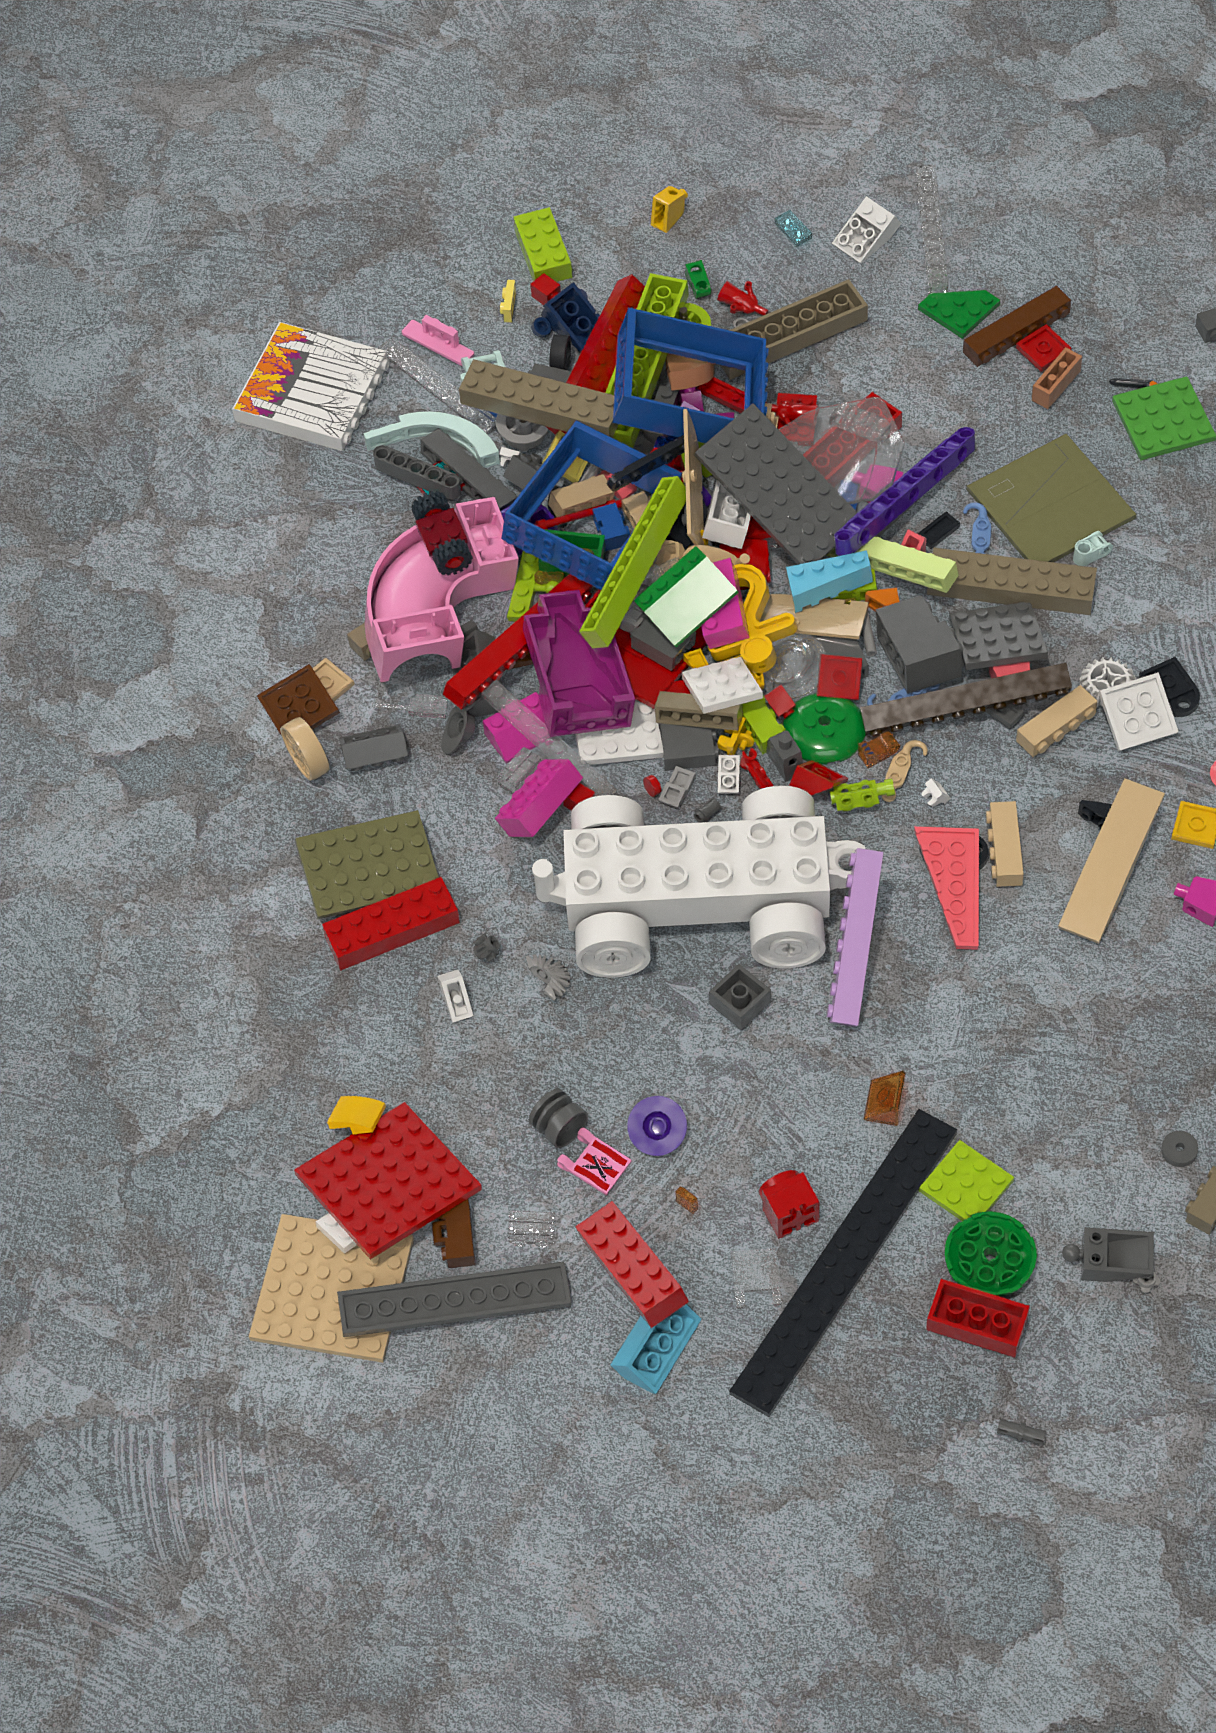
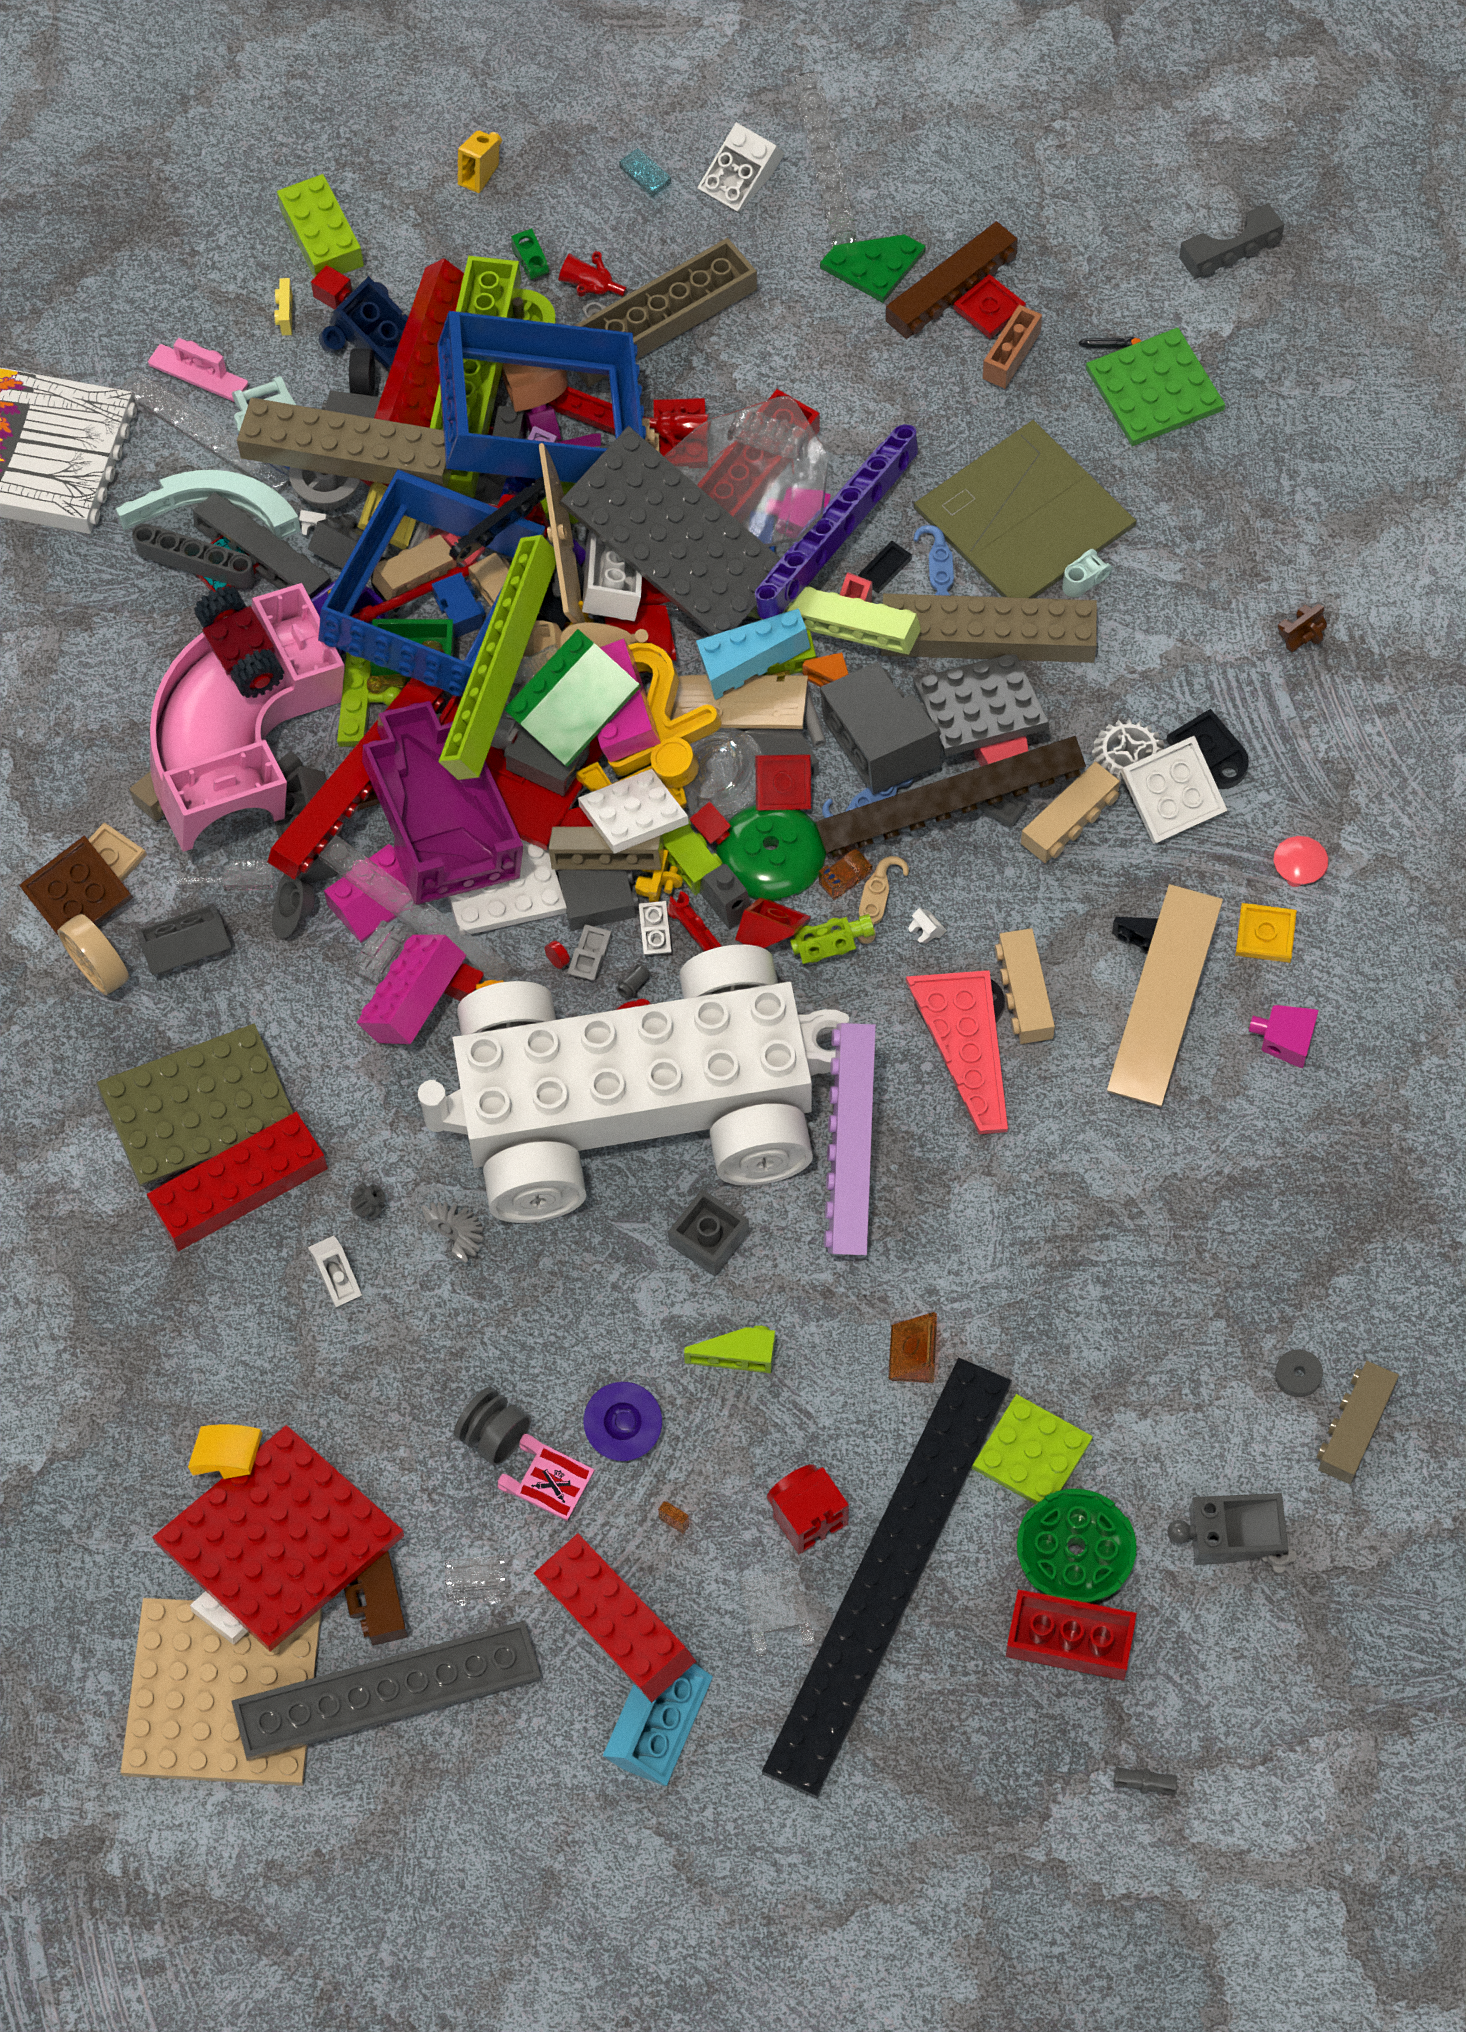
camera: 10 degrees left, 5 degrees up
none -> lime slope [684,1325,775,1373]

